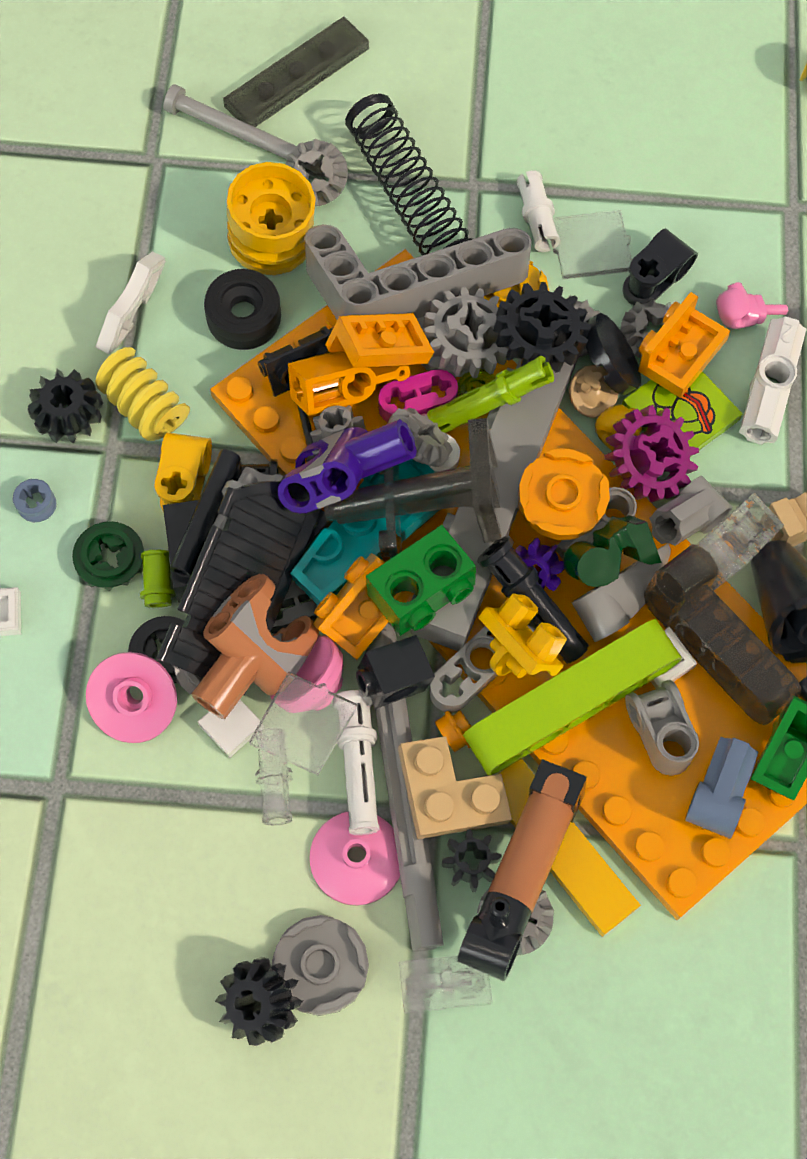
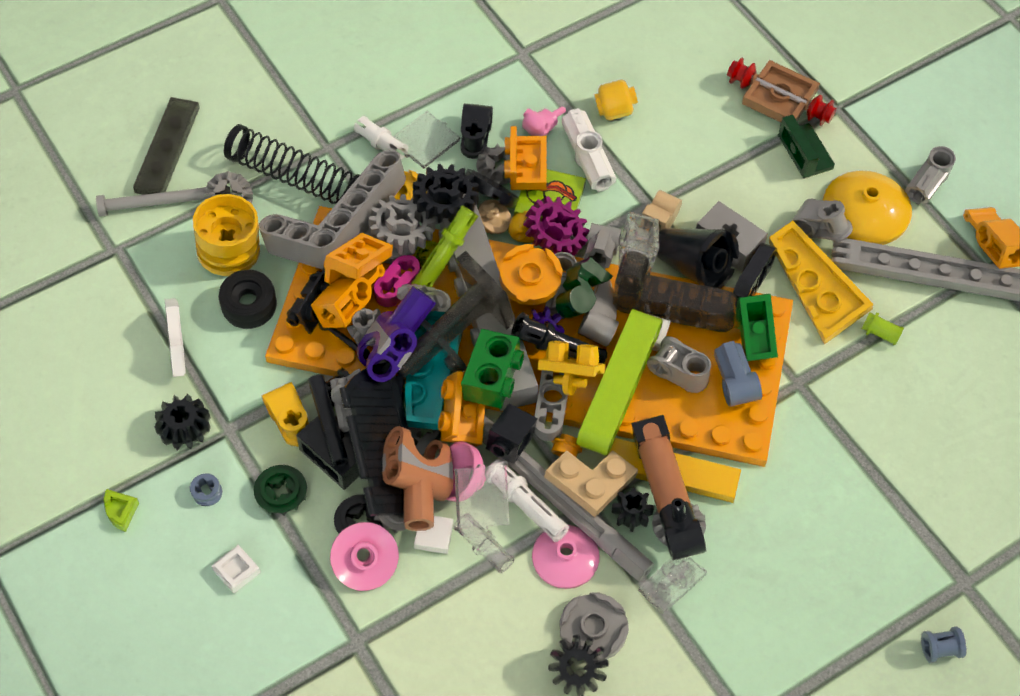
camera: 35 degrees left, 10 degrees down
light yellow piece [95,347,190,441] -> none
lime pin [139,549,176,608] -> none

